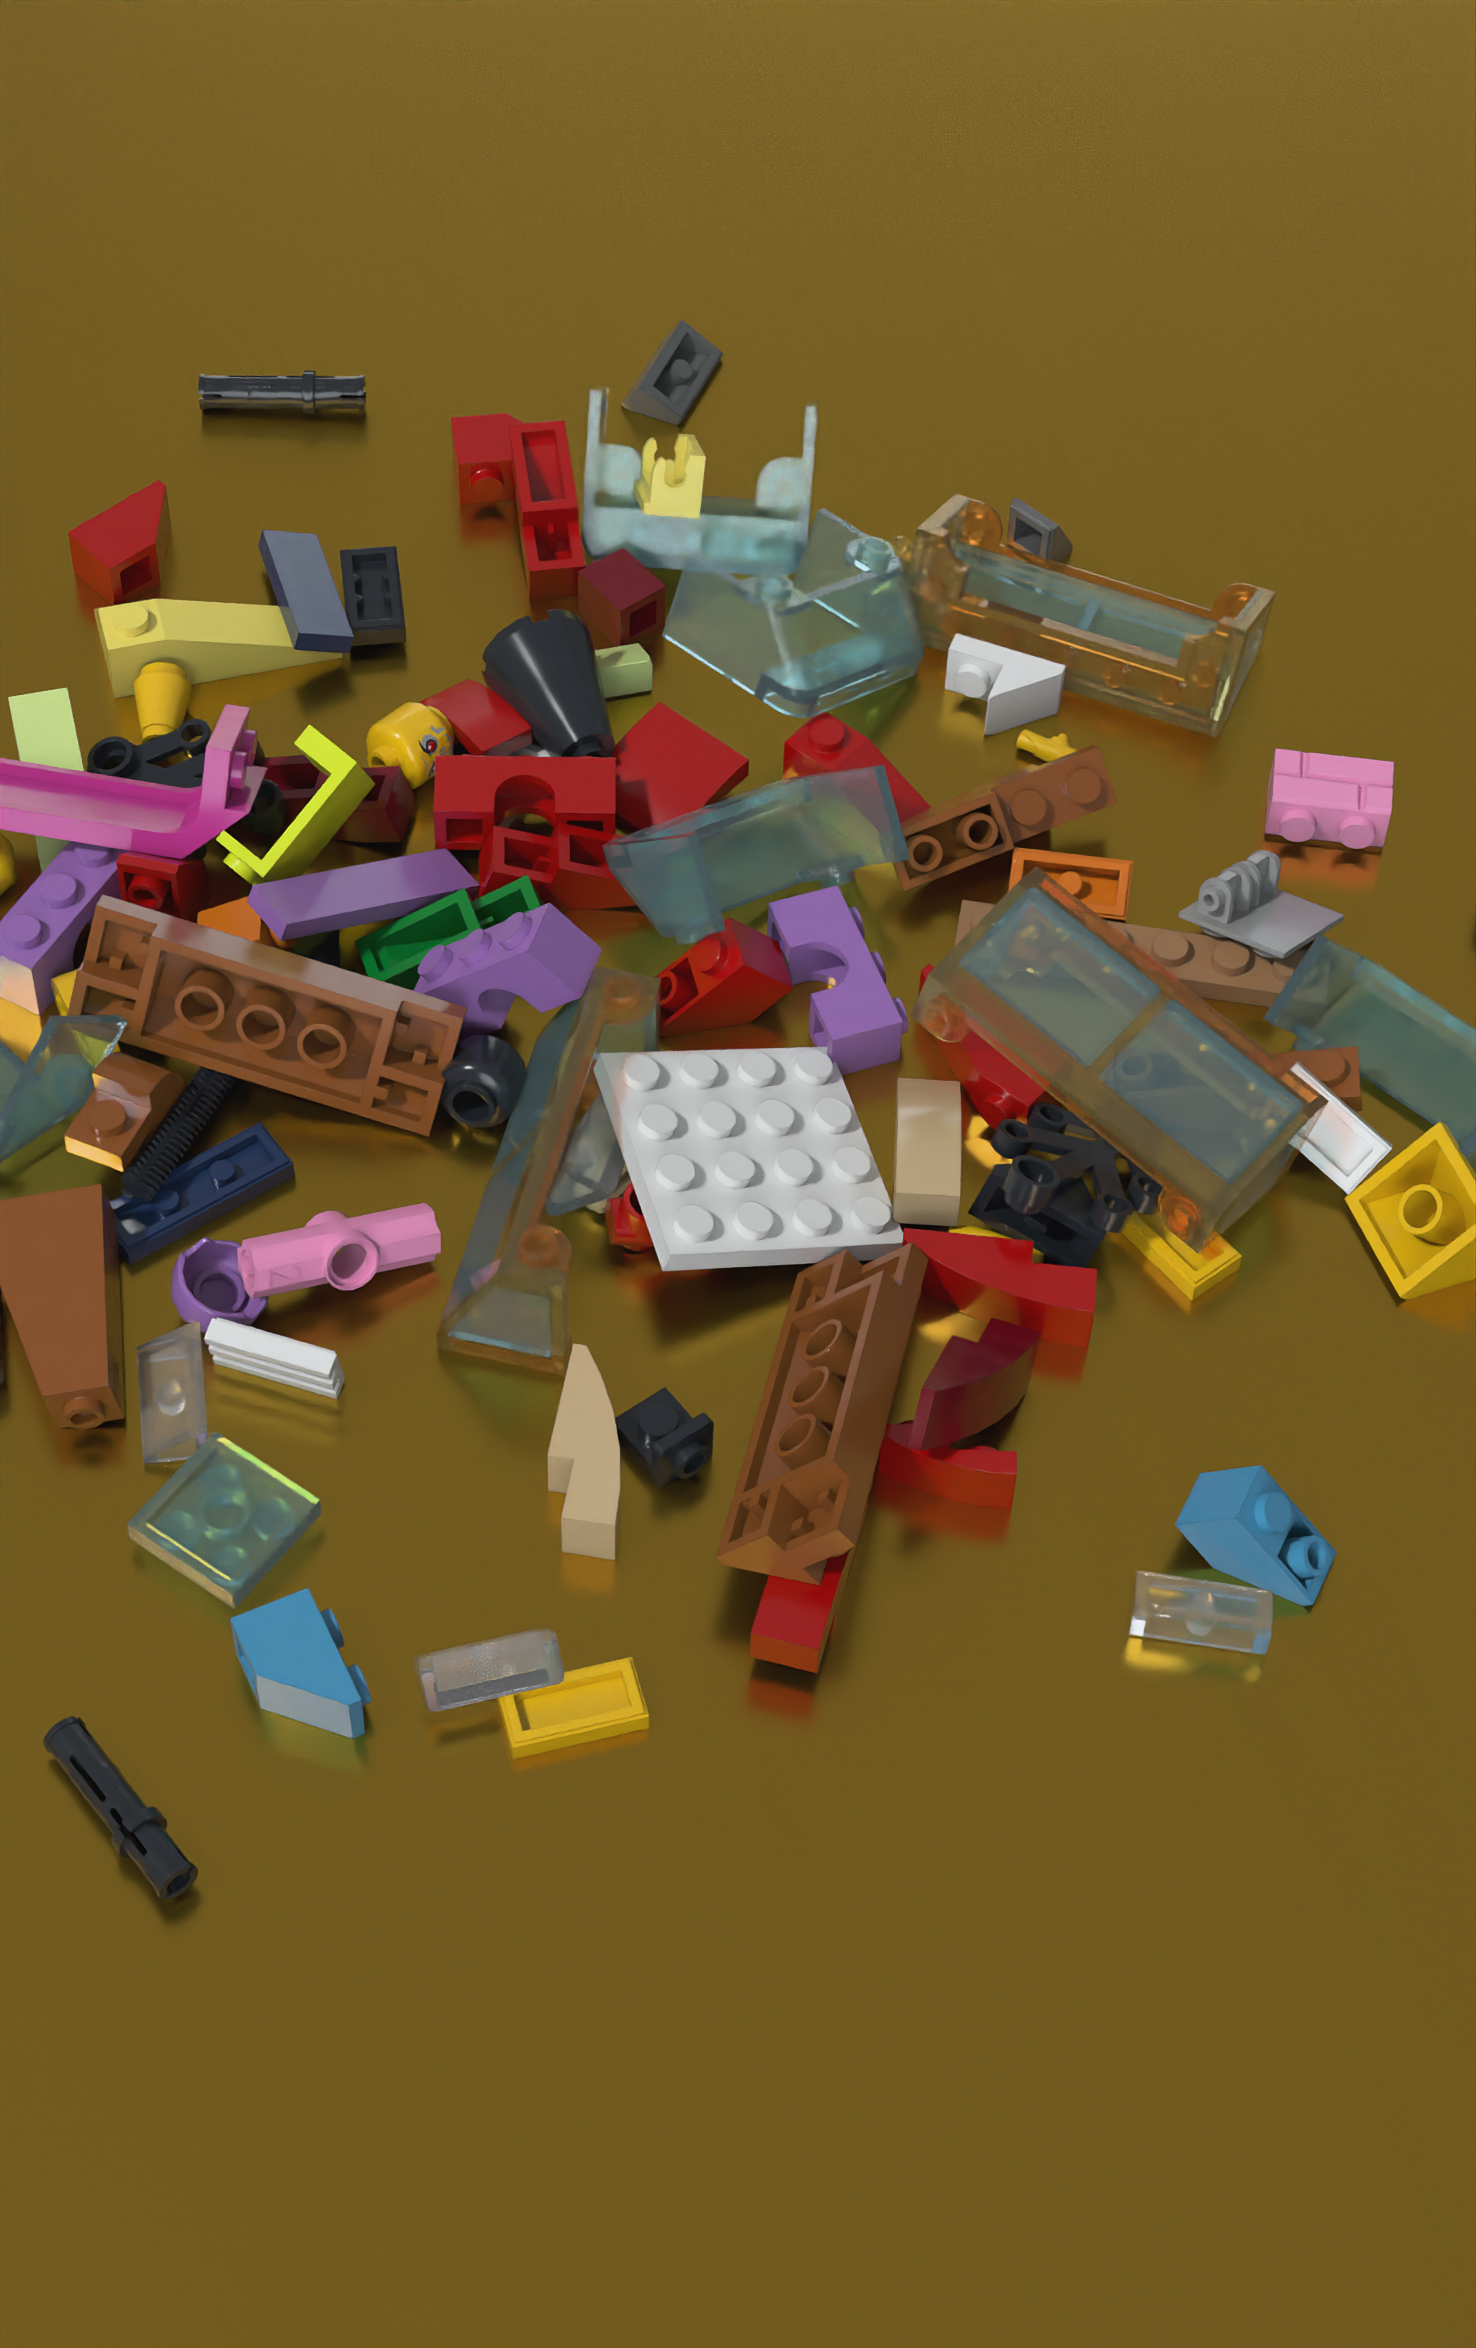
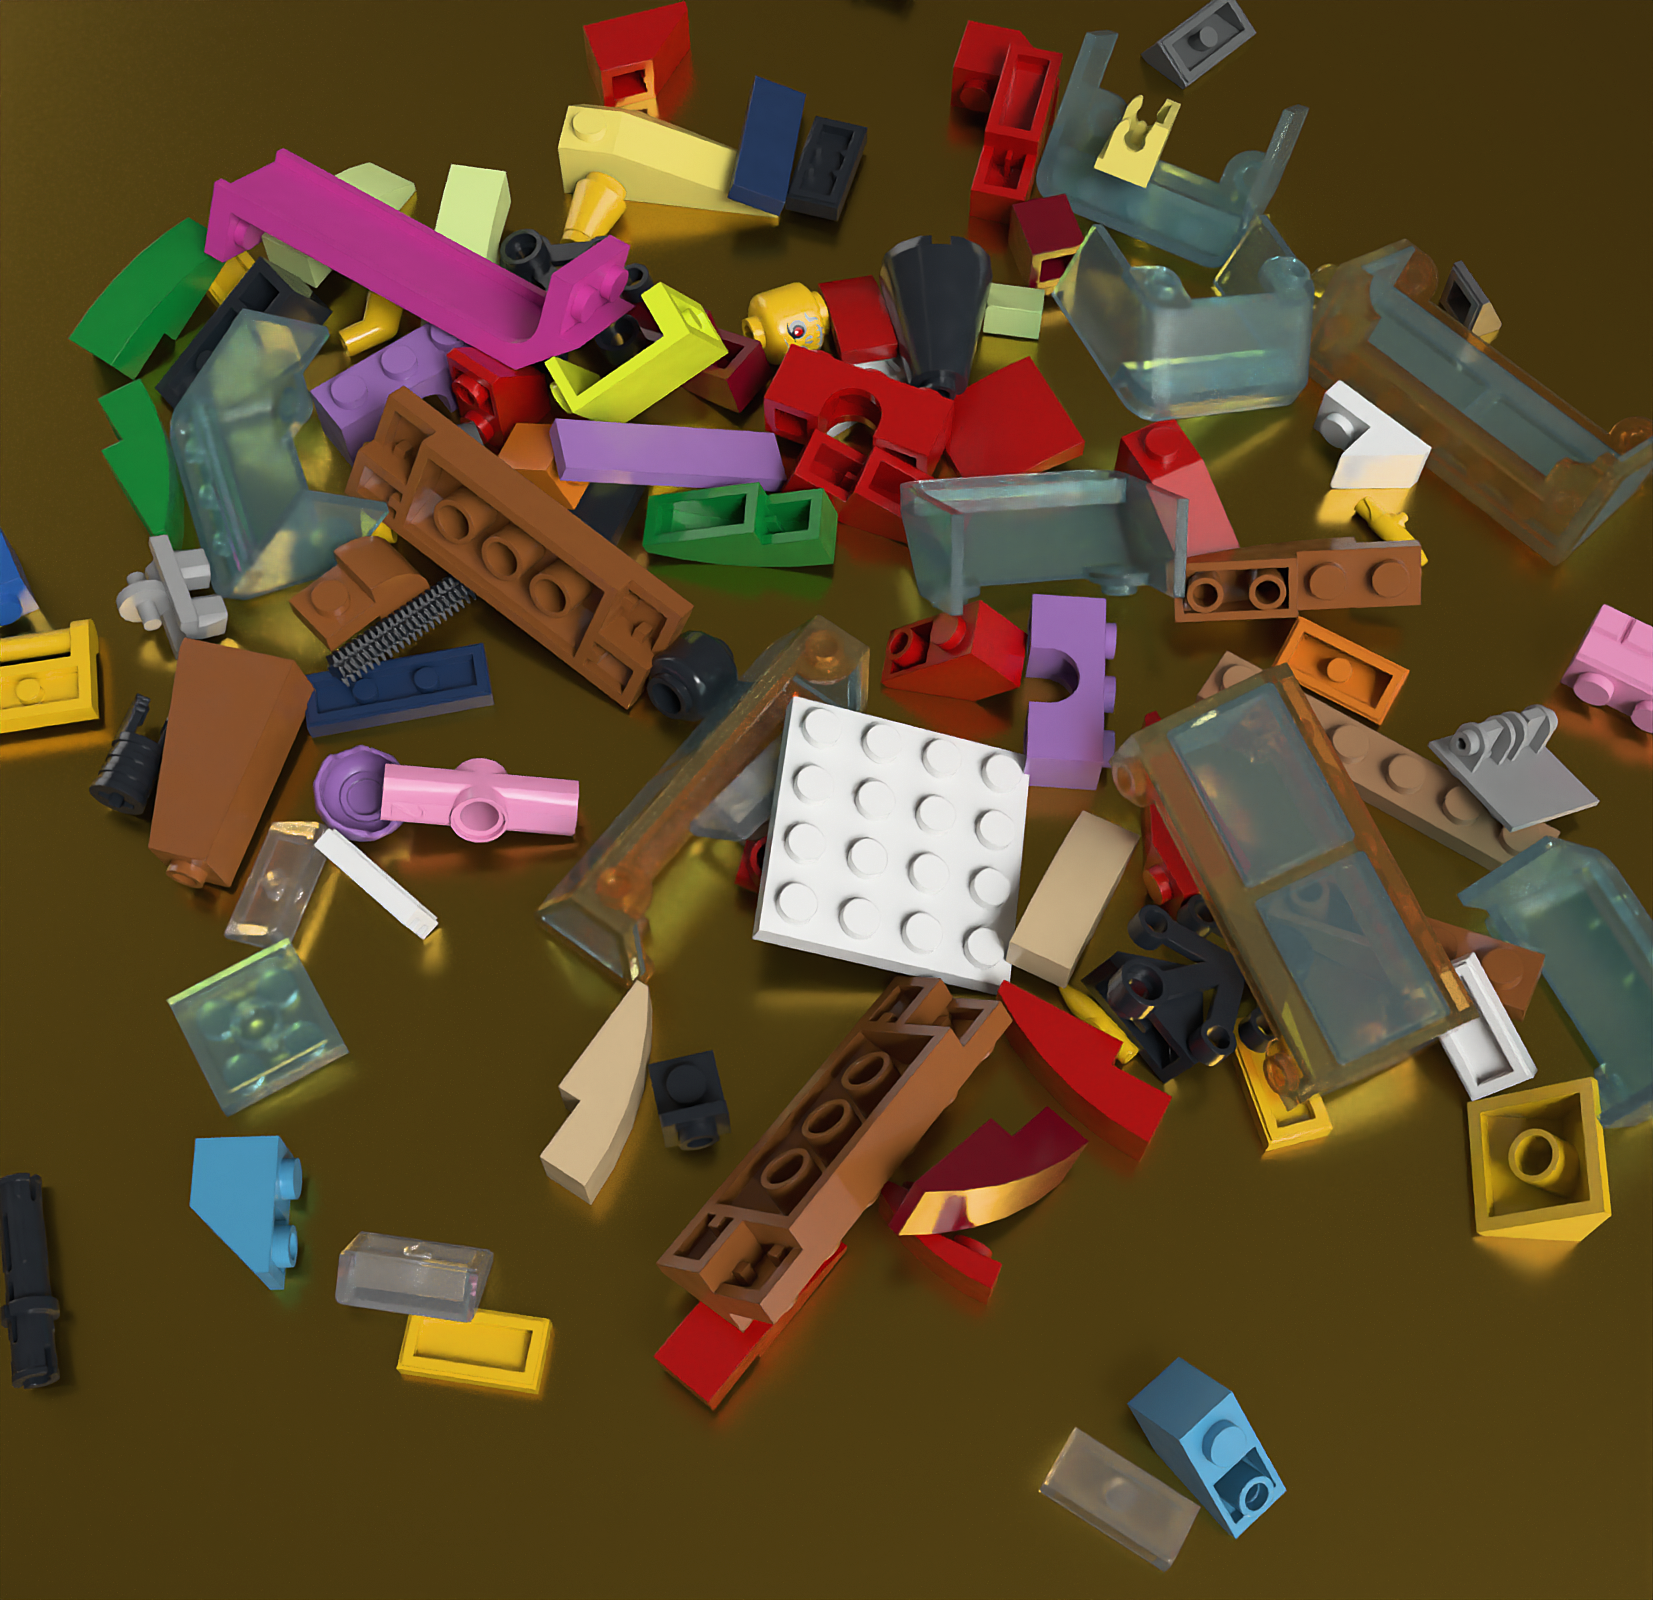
camera: 25 degrees right, 10 degrees up
medium lavender arch [414,903,602,1041] -> none

